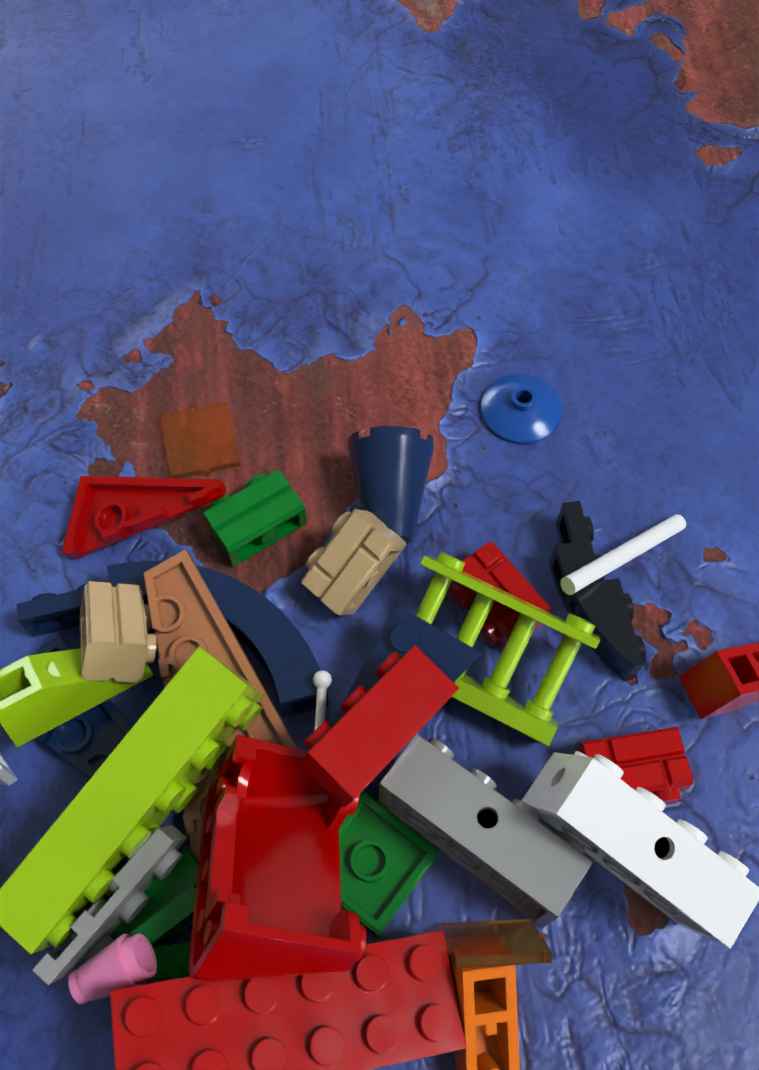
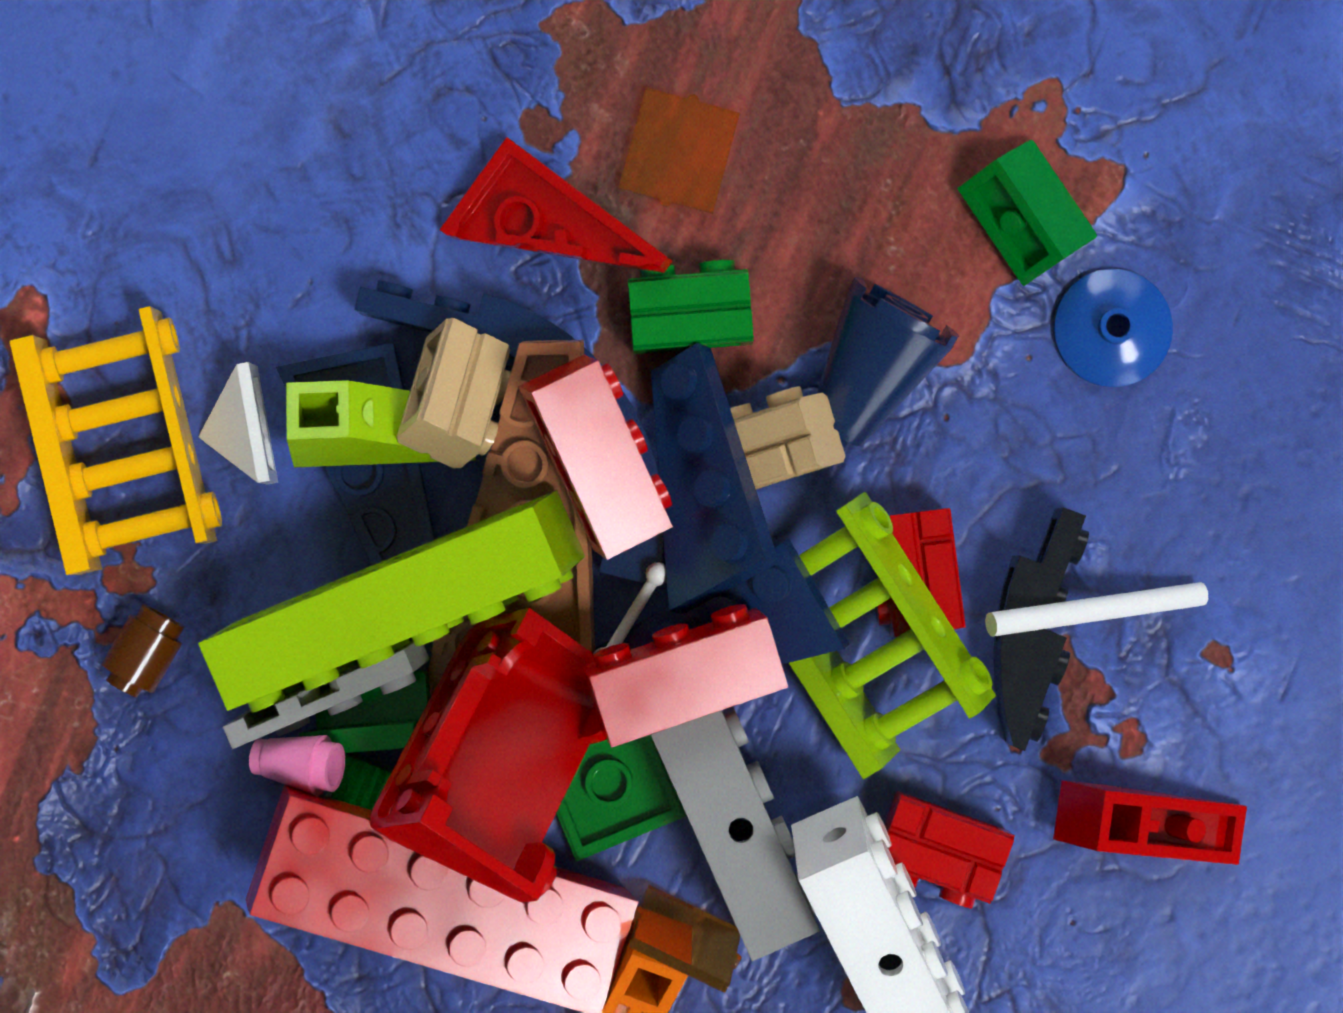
camera: 30 degrees right, 25 degrees up
none -> brick [518,355,673,560]
none -> dark blue wing [651,343,779,614]
none -> green panel [957,140,1097,287]

